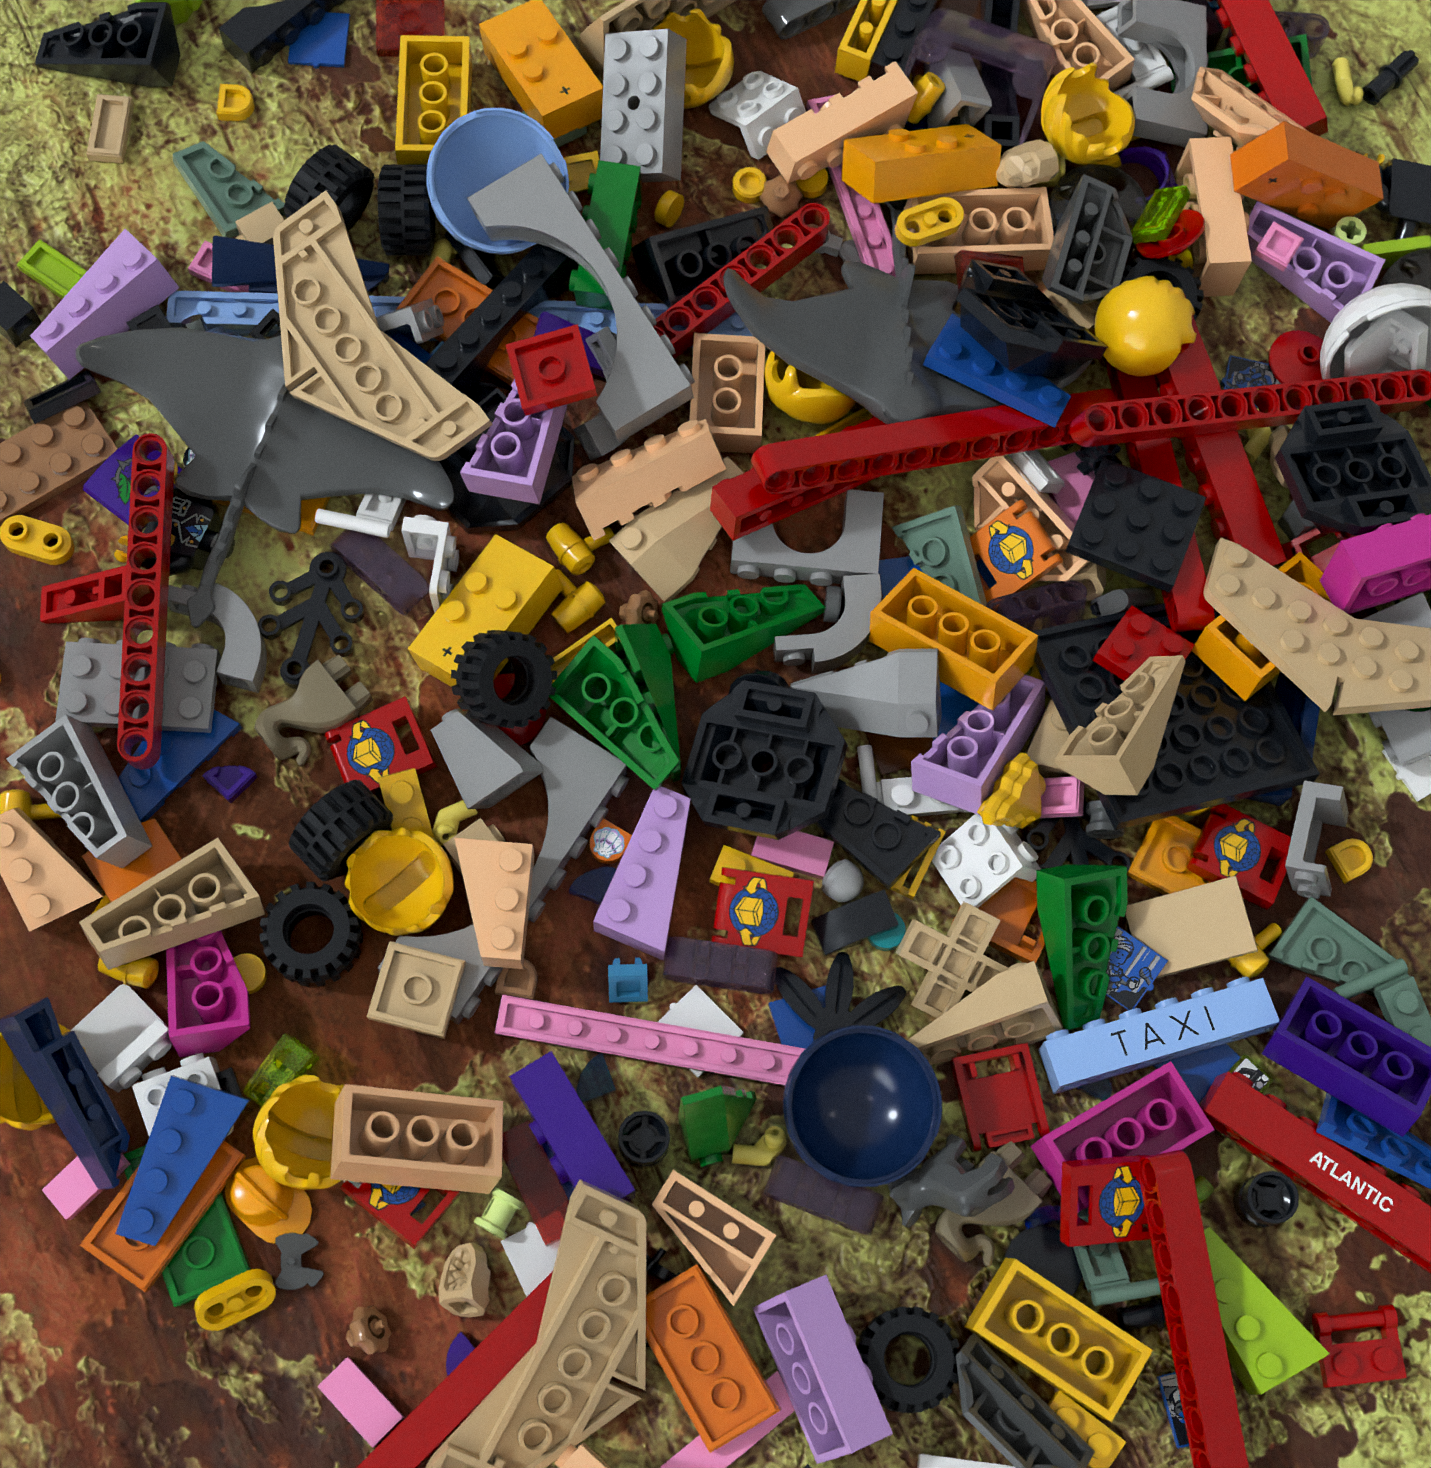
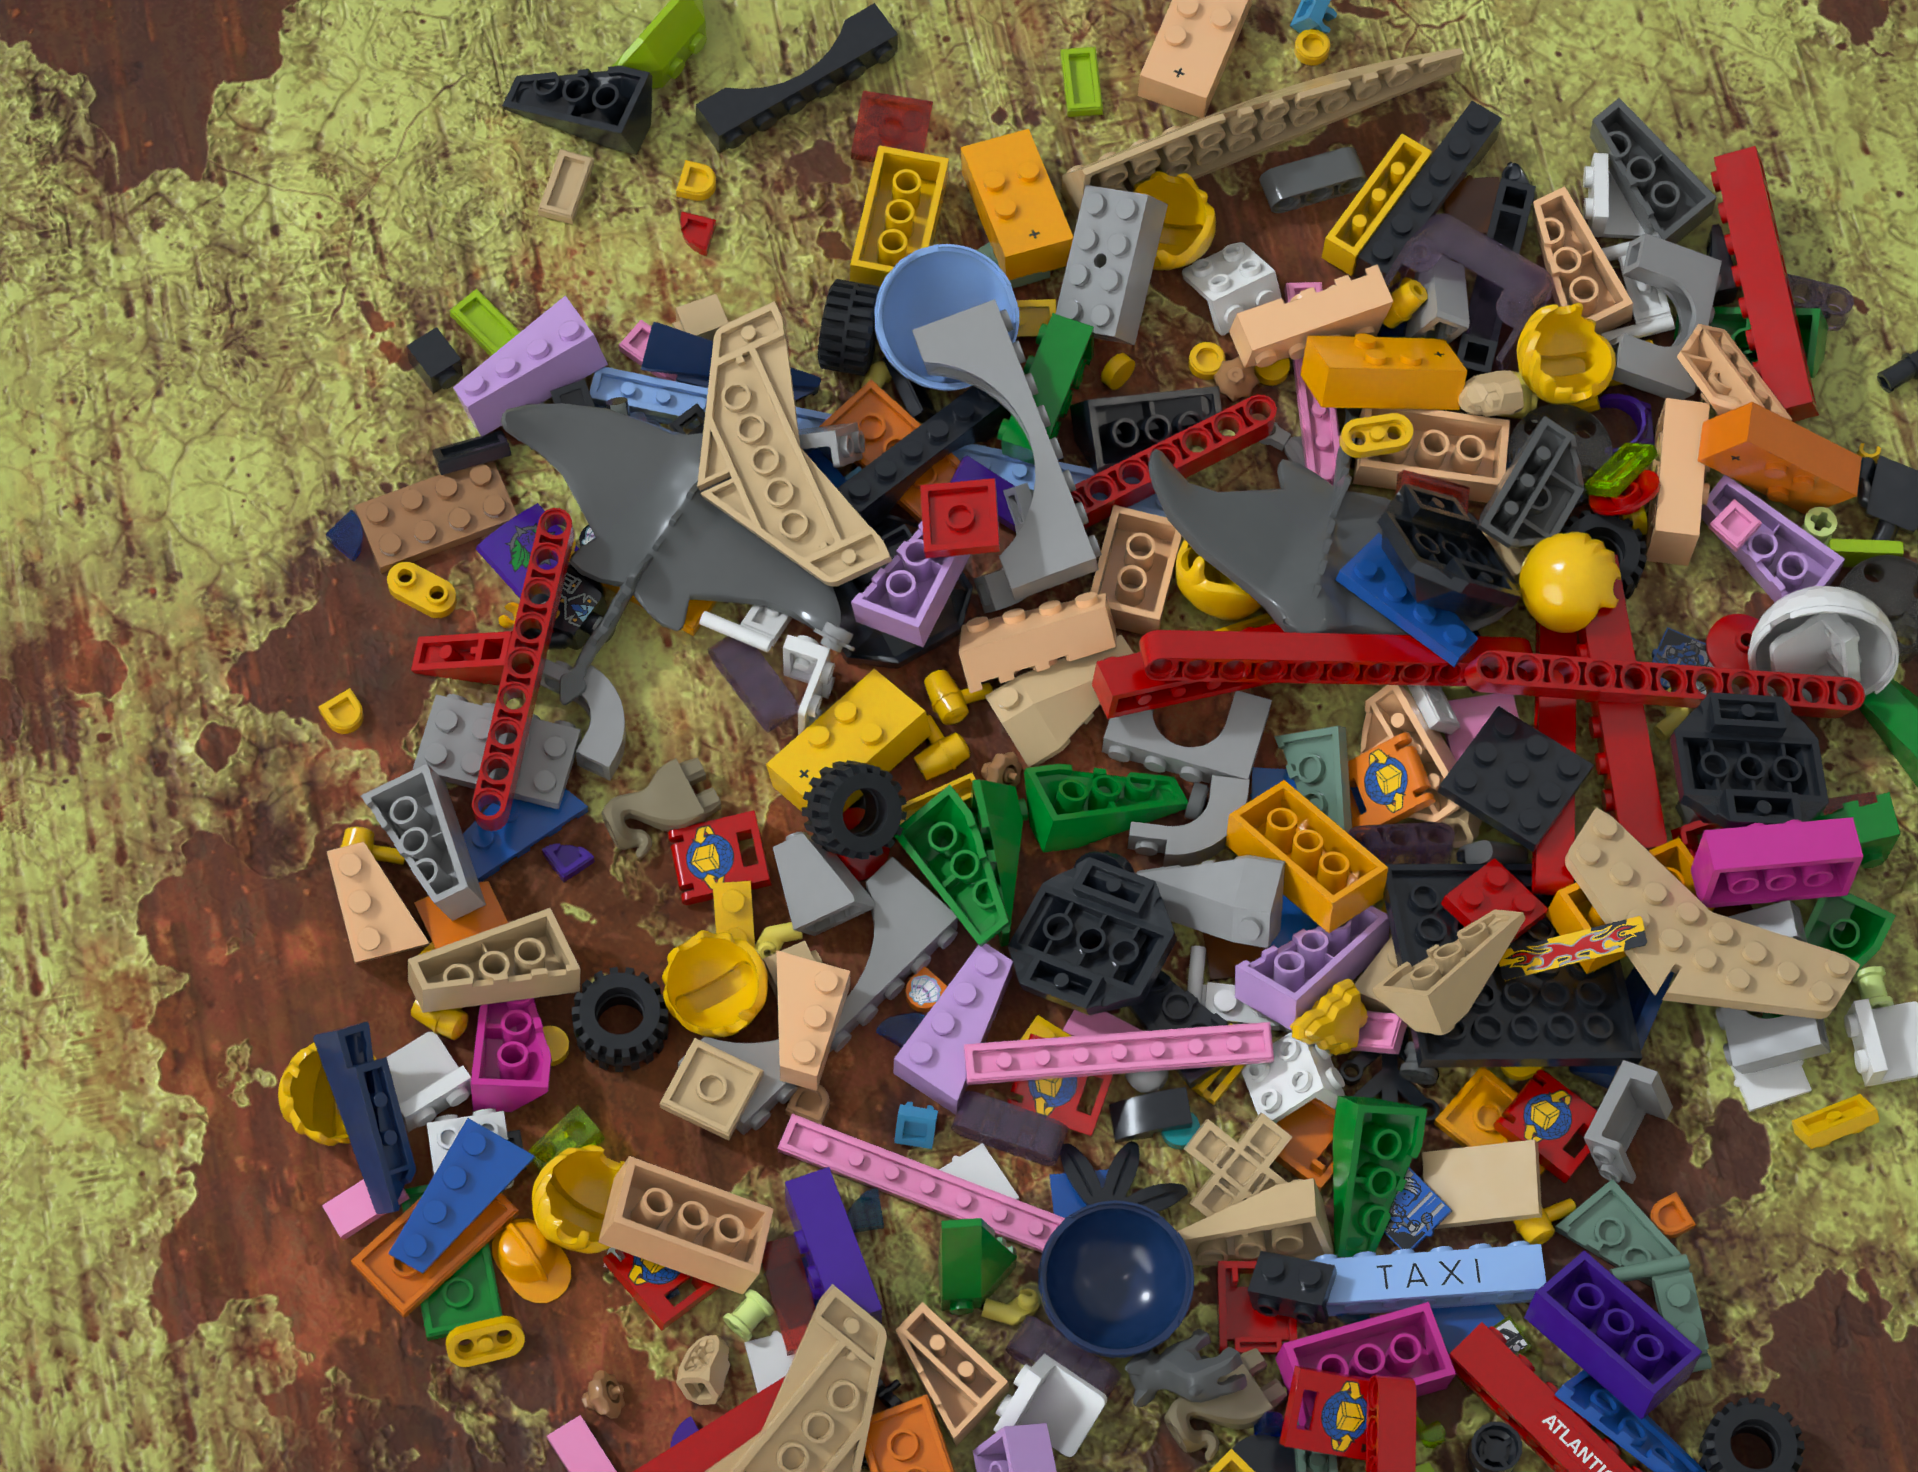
camera: 15 degrees right, 5 degrees down
sand green wing [172,141,286,238] -> none
black plant [258,552,364,689] -> none
dark grey piece [275,1233,323,1290] -> none
black tyre [284,144,375,232] -> none
blue piece [288,12,350,69] -> none
black tyre [289,780,393,881] -> none
black wheel [618,1110,670,1169] -> none
black gear [1075,444,1122,480] -> none
yellow tile [1325,838,1373,884] -> none
light yellow arm [1332,57,1363,106] -> none
none -> red tile [680,211,716,256]
none -> light grey plate [814,621,855,653]
none -> bright pink tile [964,1022,1274,1085]
none -> white bracket [993,1353,1107,1457]
none -> black bracket [1247,1251,1337,1324]
none -> sticker [1499,916,1647,981]
none -> orange tile [1649,1192,1696,1239]

